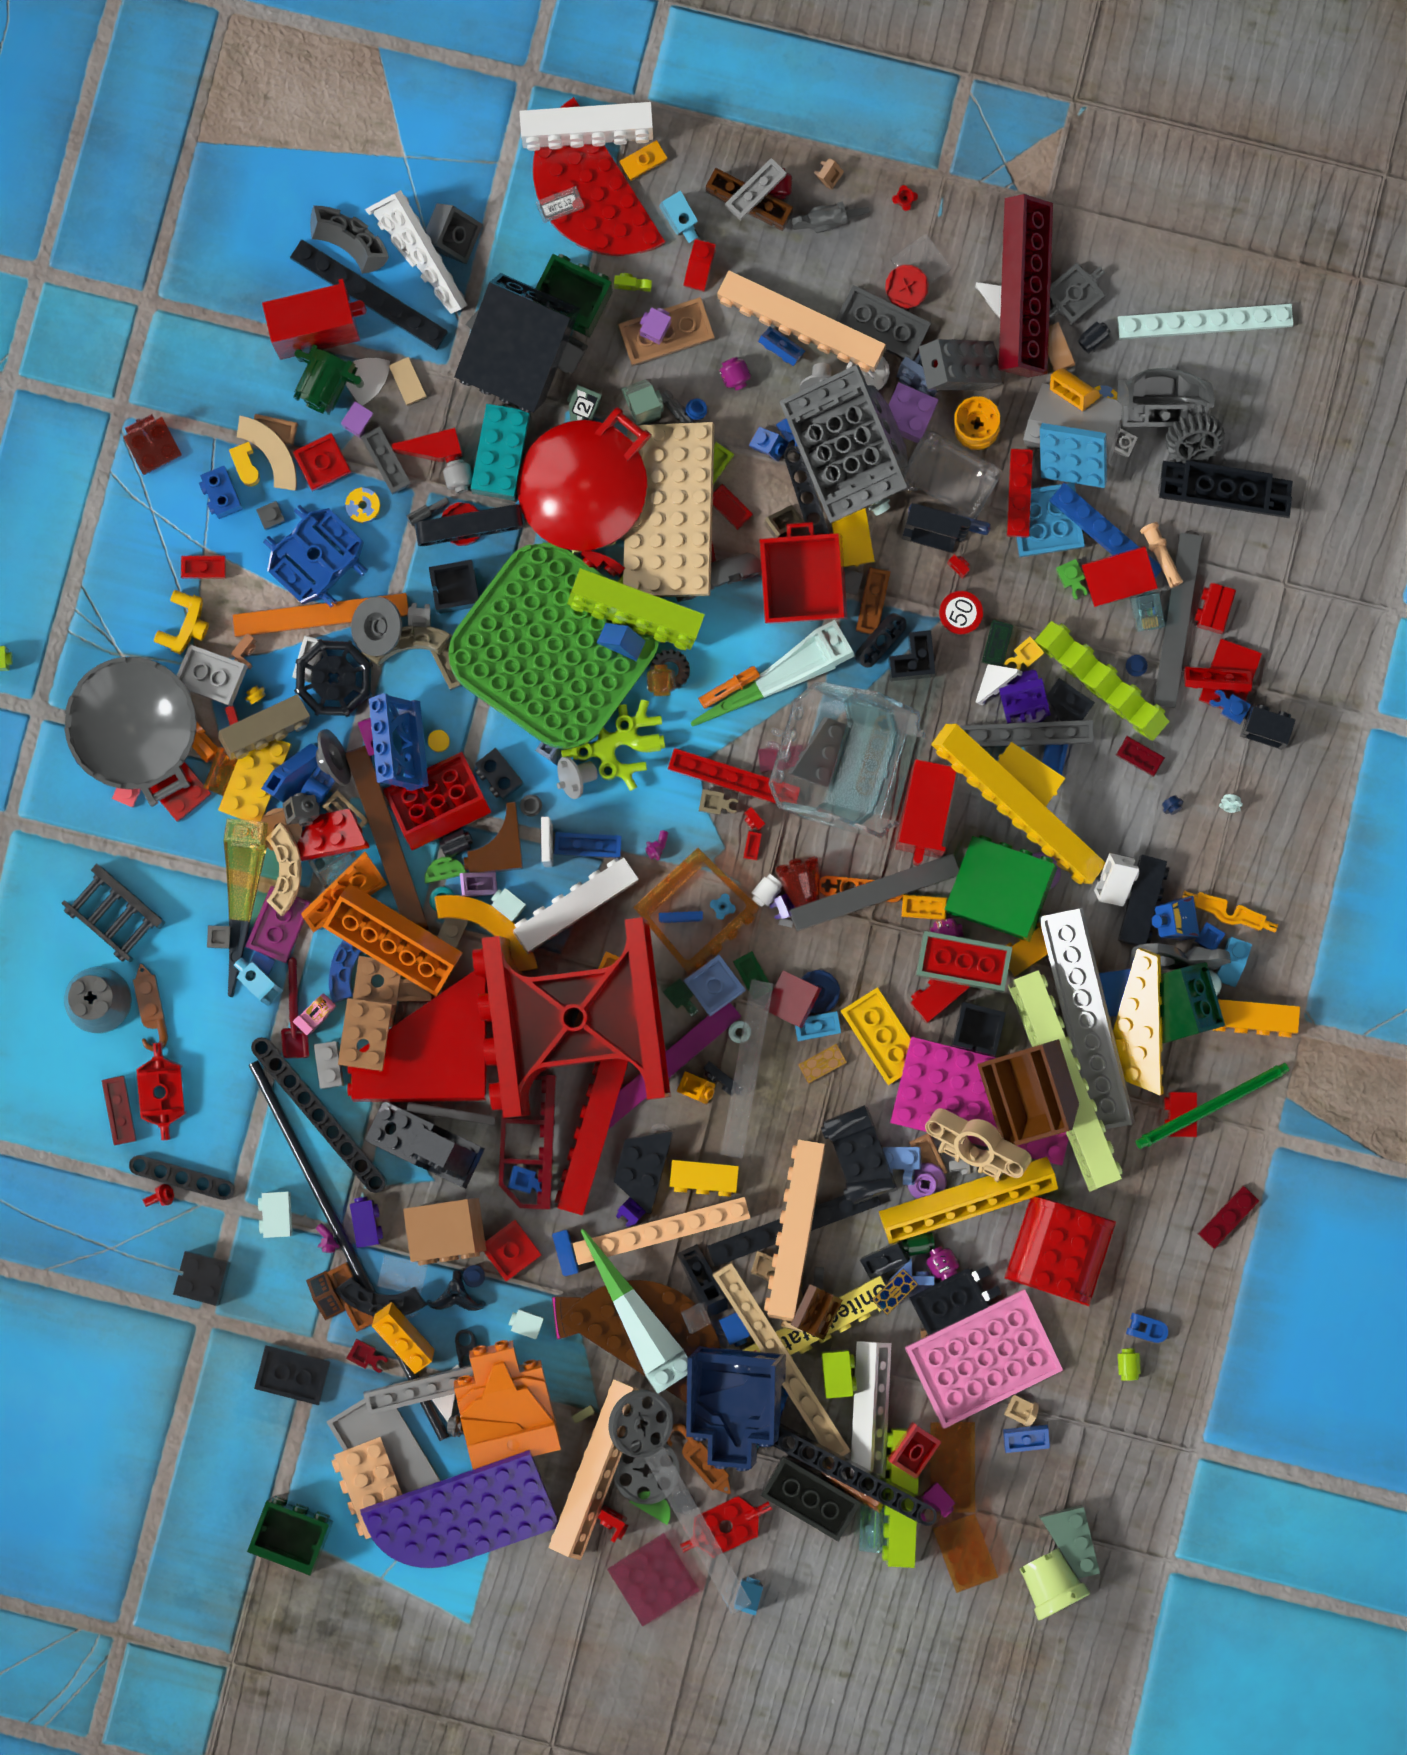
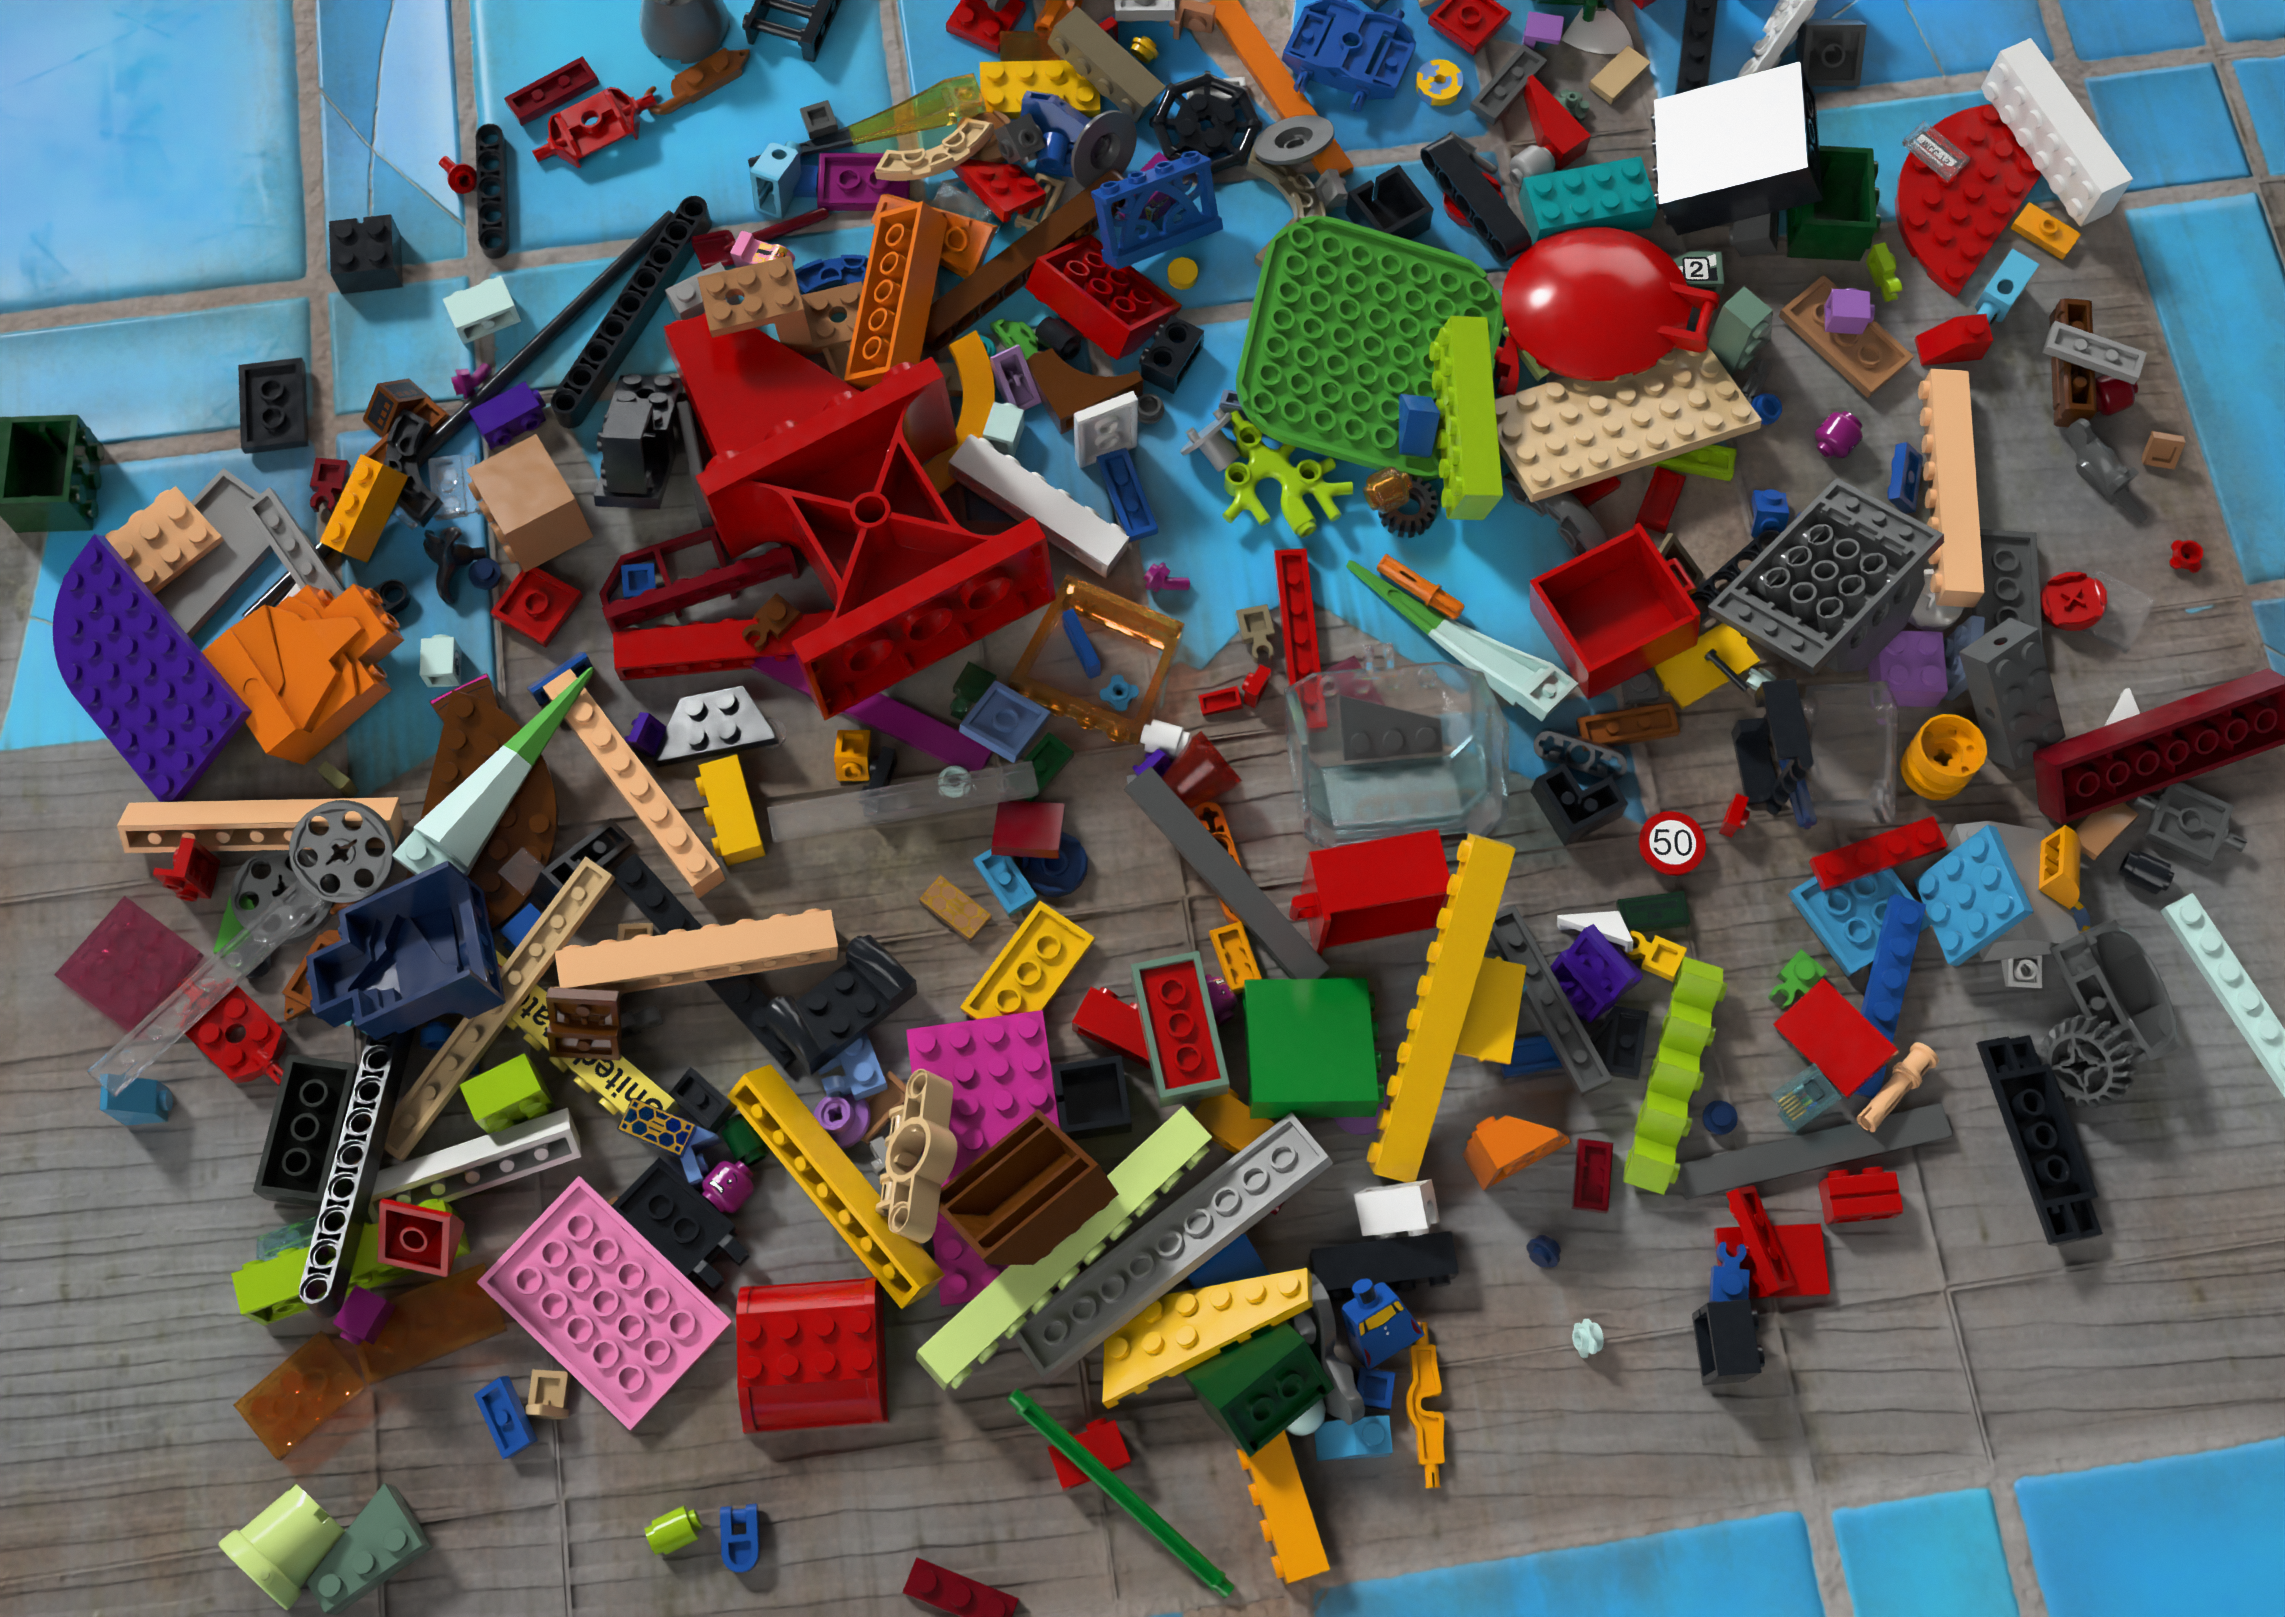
camera: 65 degrees right, 15 degrees down
none -> reddish brown plate [742,593,802,652]
none -> orange wedge [1462,1115,1572,1191]
none -> sand green plant [1555,89,1589,122]
none -> black piece [1704,649,1749,692]

